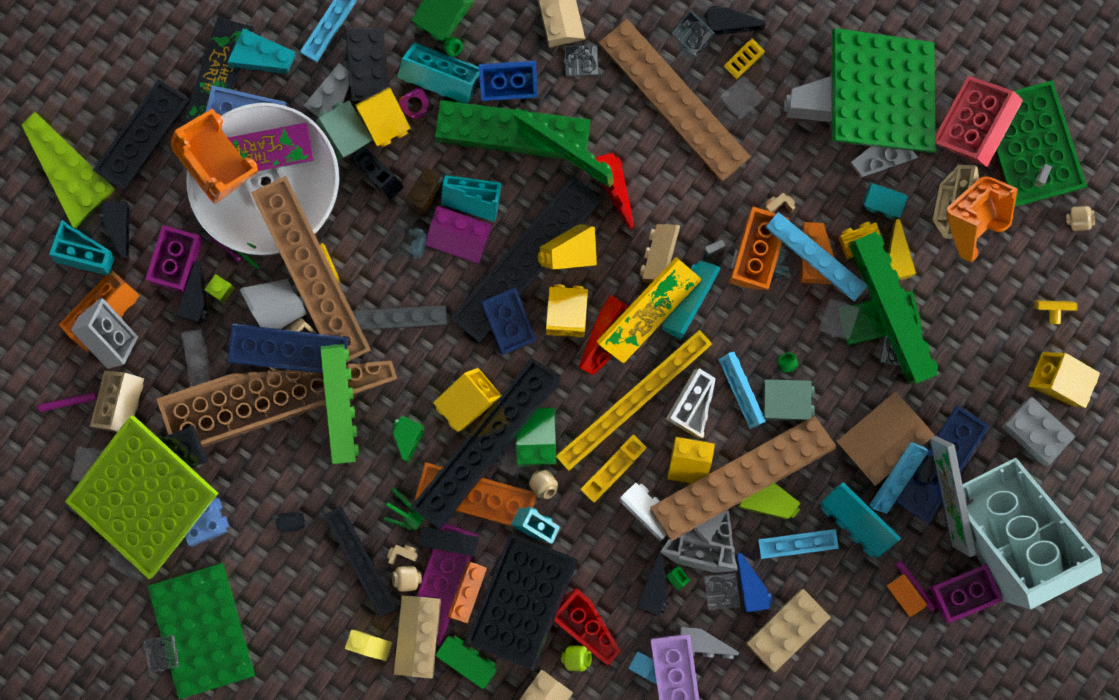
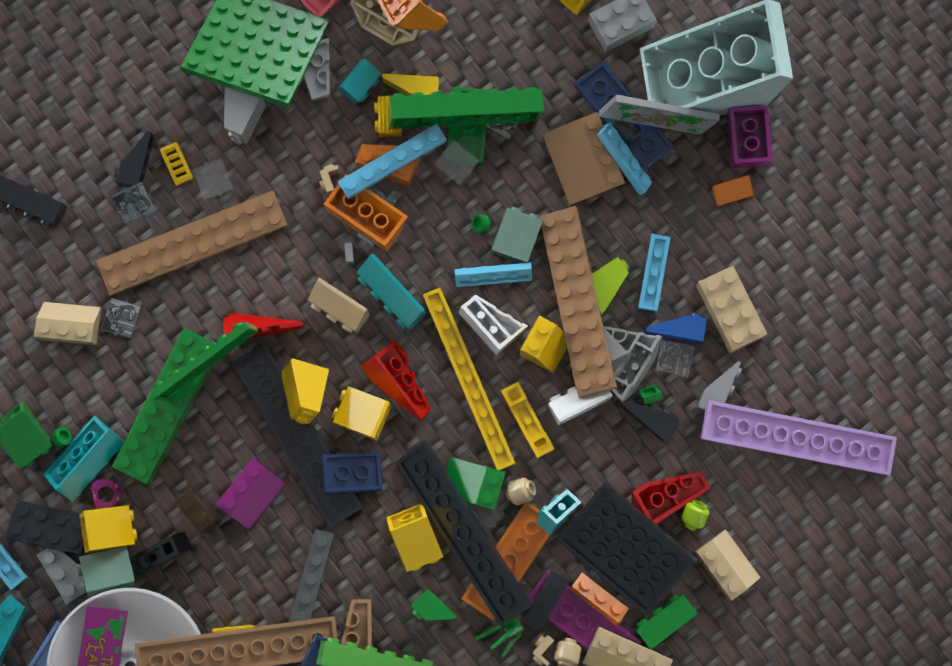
camera: 70 degrees left, 0 degrees up
clear light blue bracket [408,228,427,259] -> none
teal wedge [441,175,502,222] -> none
blue slope [479,61,538,101] -> none
yellow tile [597,257,702,364] -> none
medium azure slope [628,651,657,684] -> none
teal slope [819,482,901,558] -> none
magenta bar [895,560,937,611] -> none

